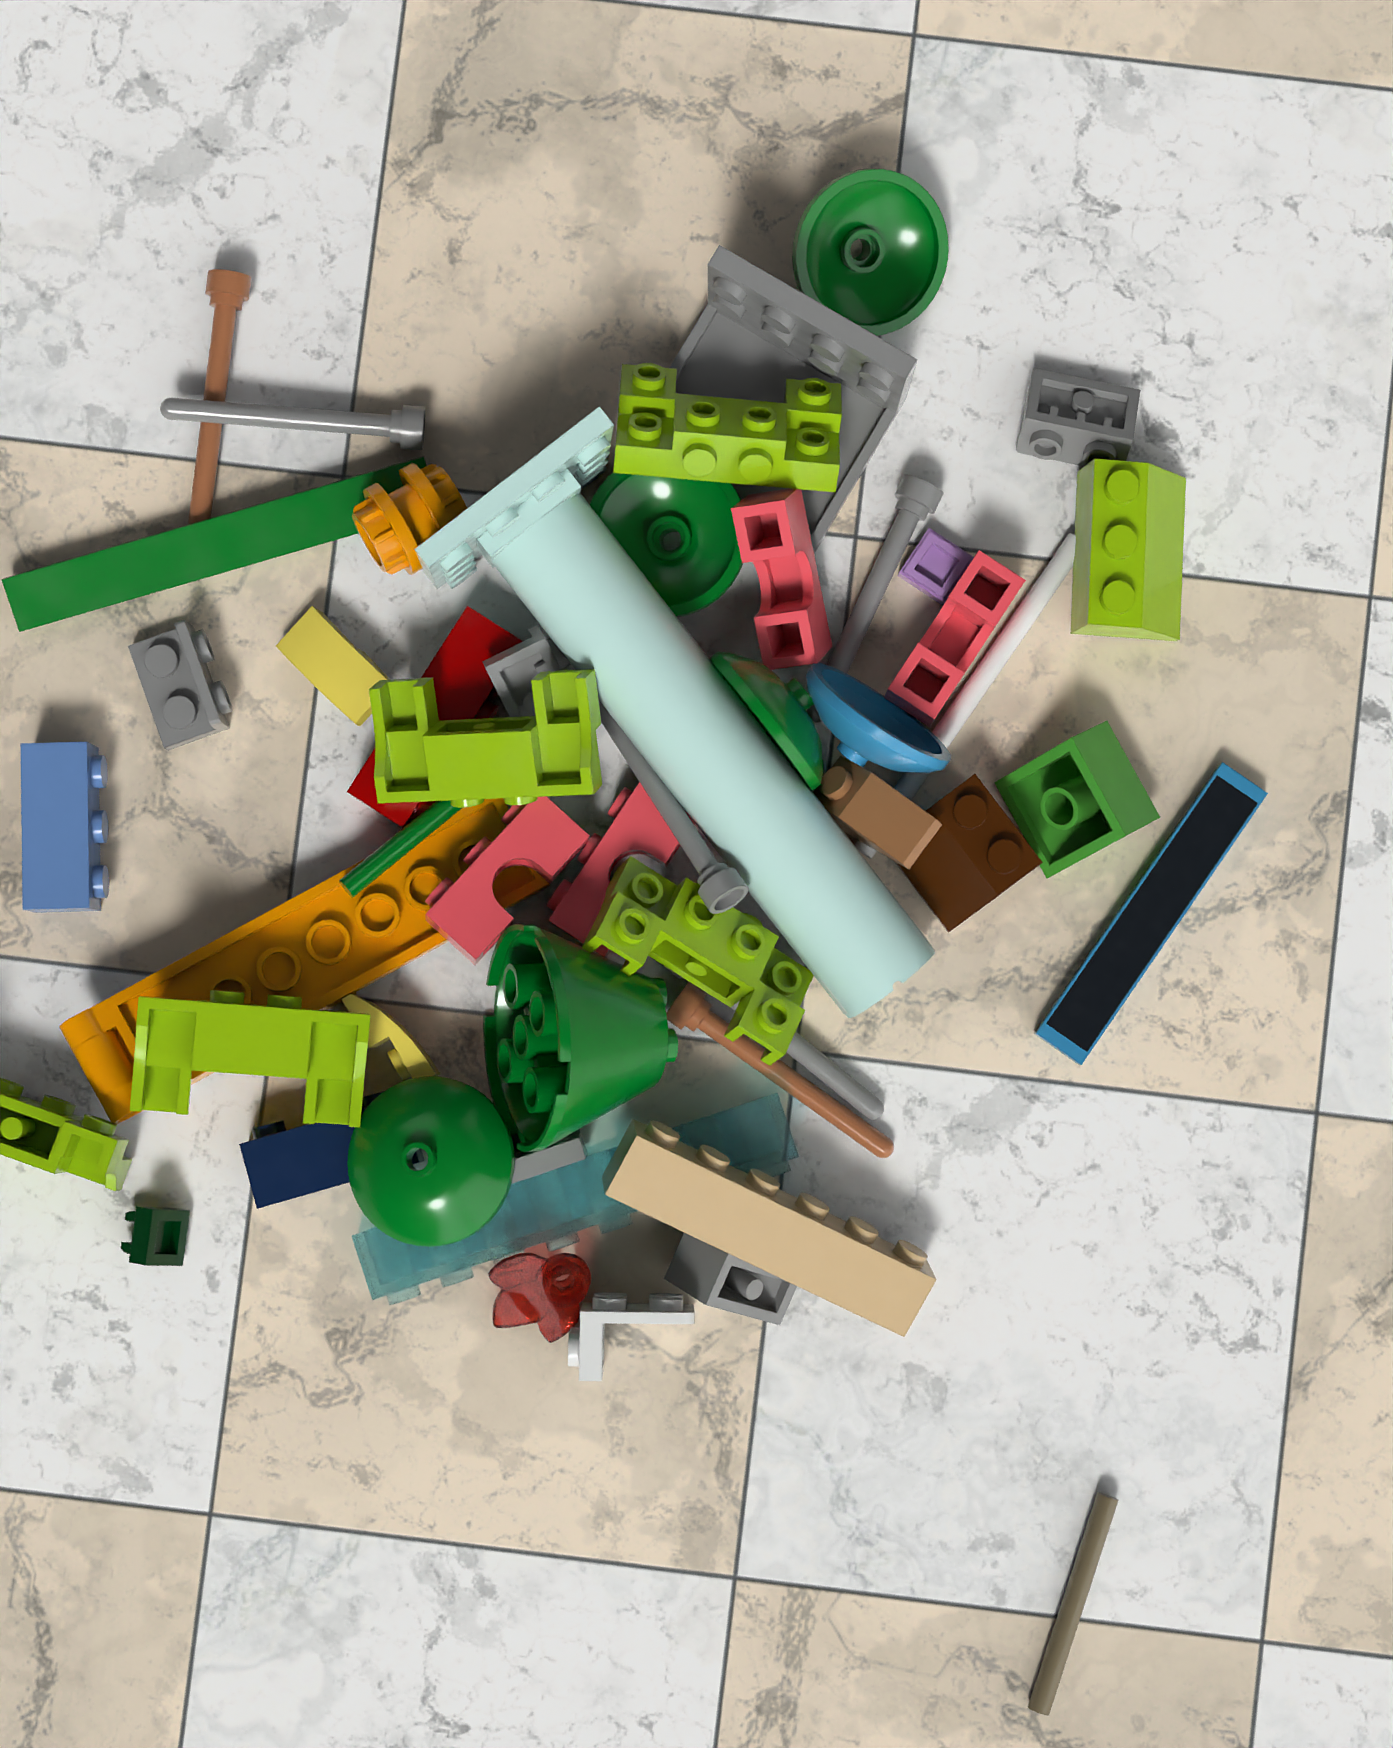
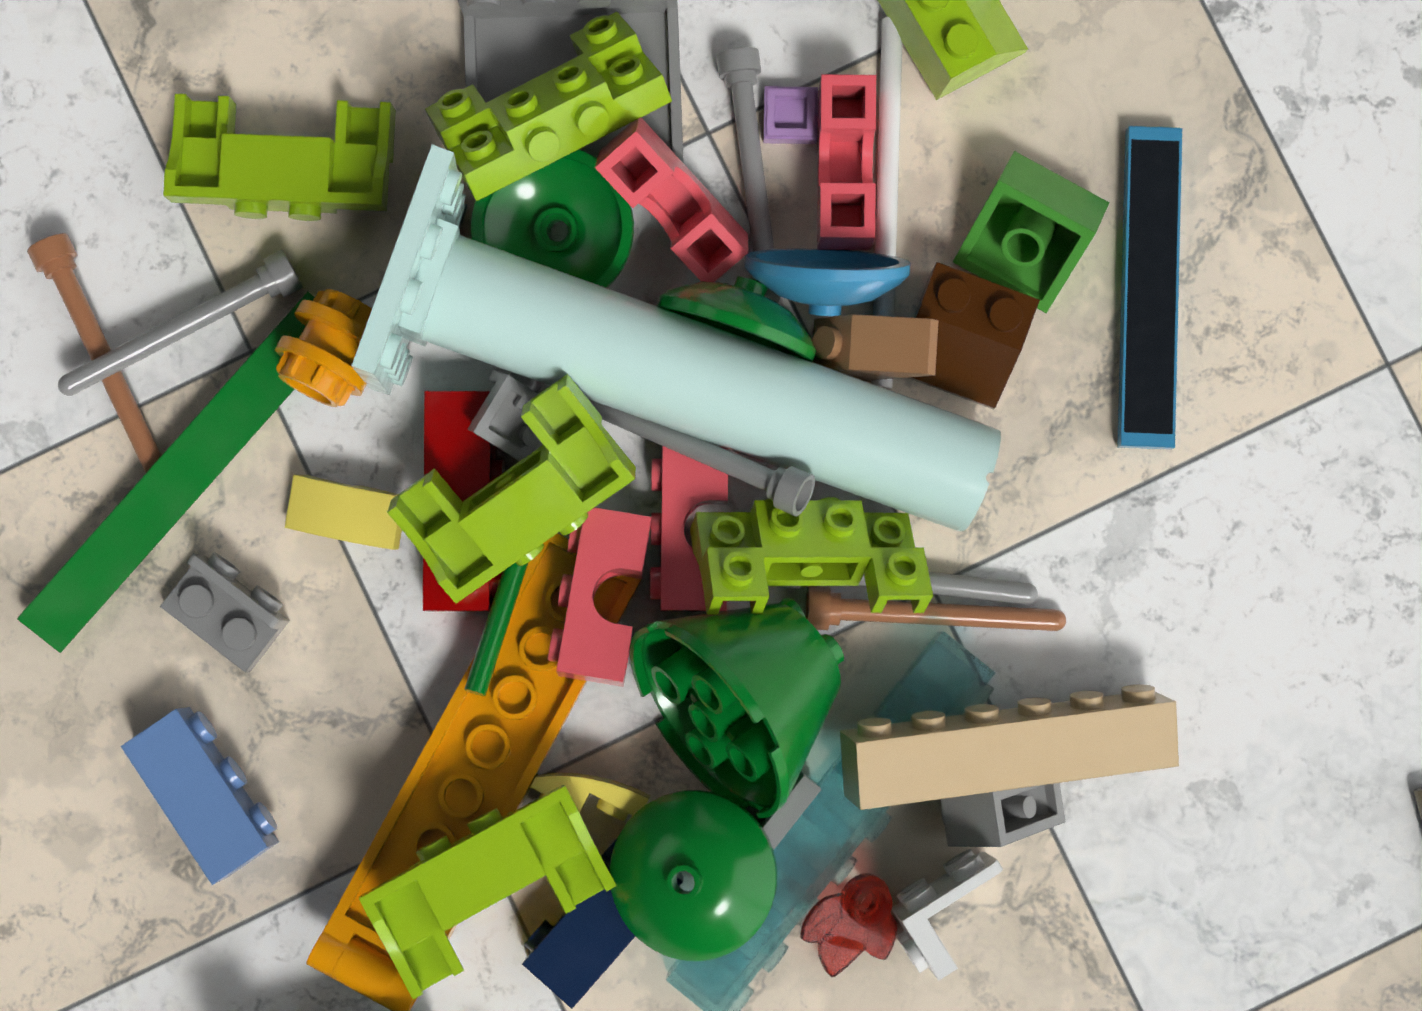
camera: 35 degrees left, 0 degrees up
none -> lime bracket [163,94,396,221]

